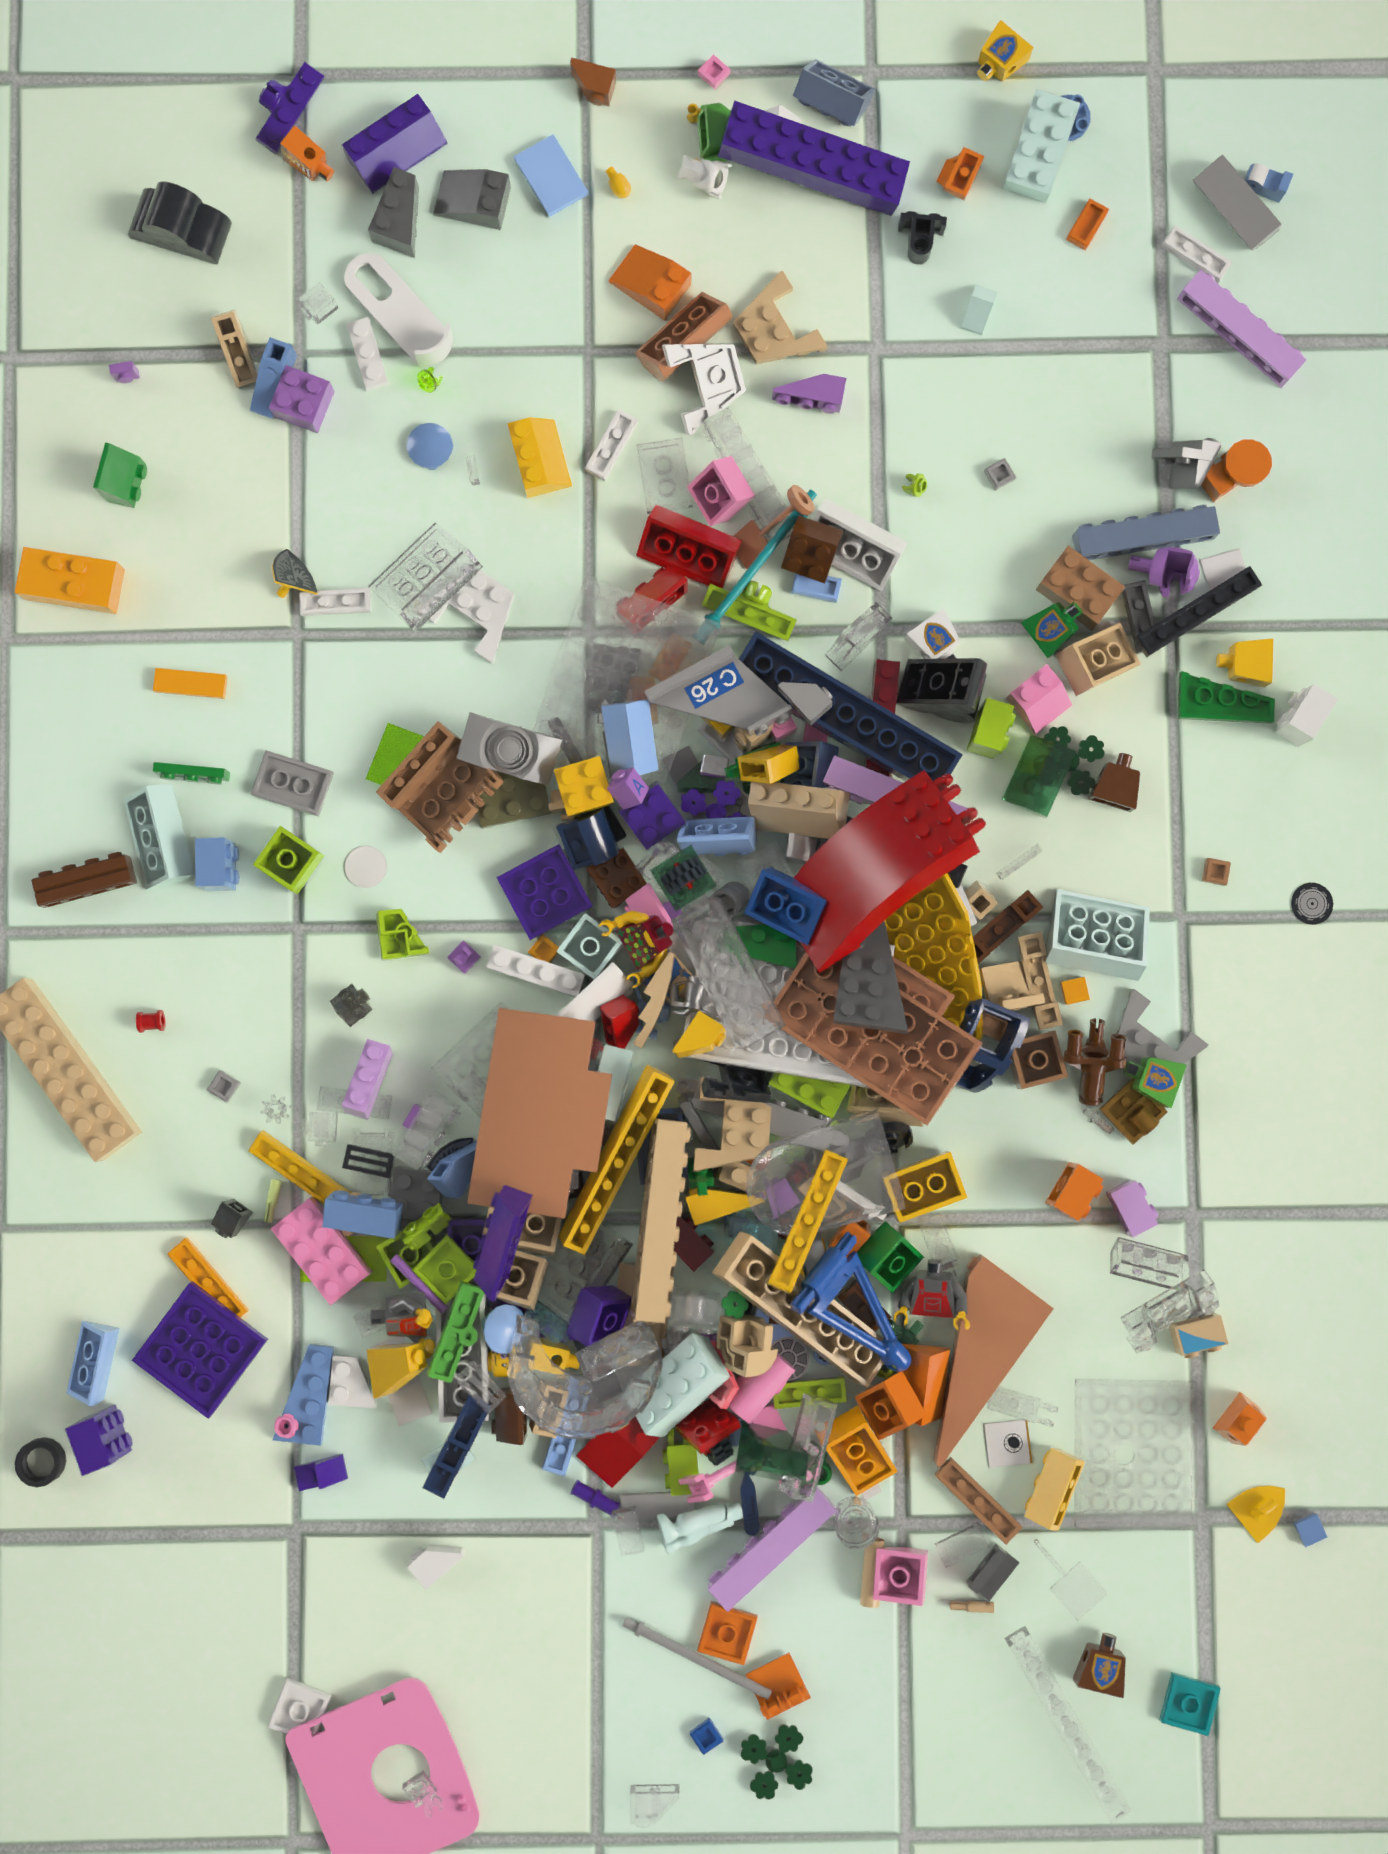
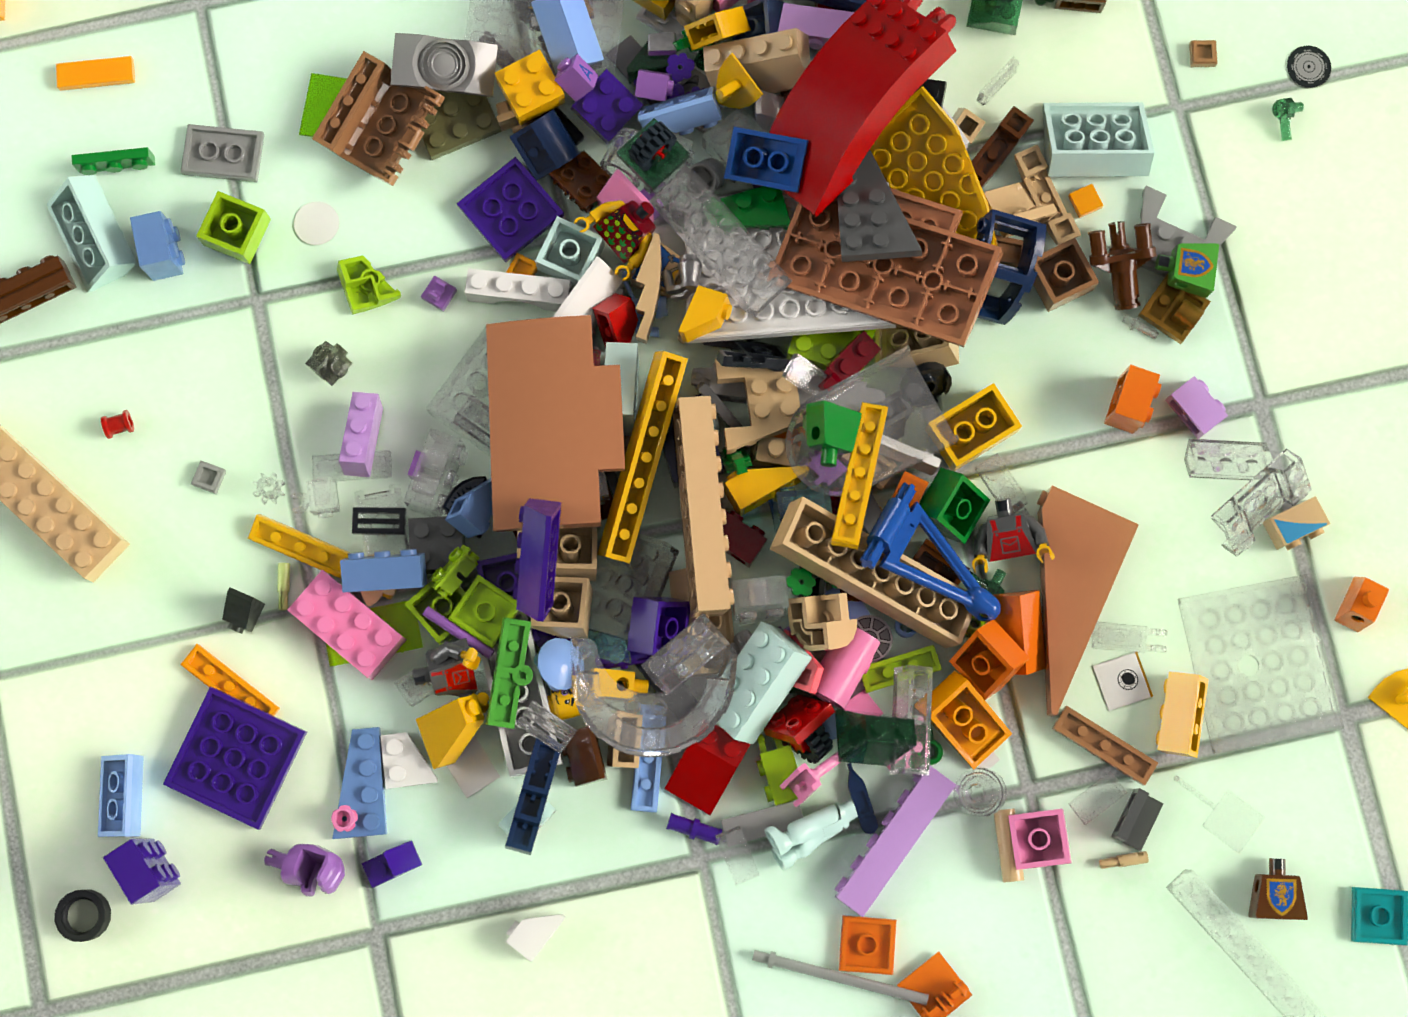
camera: 10 degrees left, 5 degrees down
none -> medium lavender piece [264,844,345,897]
none -> medium lavender brick [635,69,674,101]
none -> yellow shield [716,53,763,109]
none -> clear tile [782,354,833,401]
none -> green torso [806,400,862,467]
none -> dark red hinge [818,330,881,394]
none -> clear green piece [1272,97,1304,141]

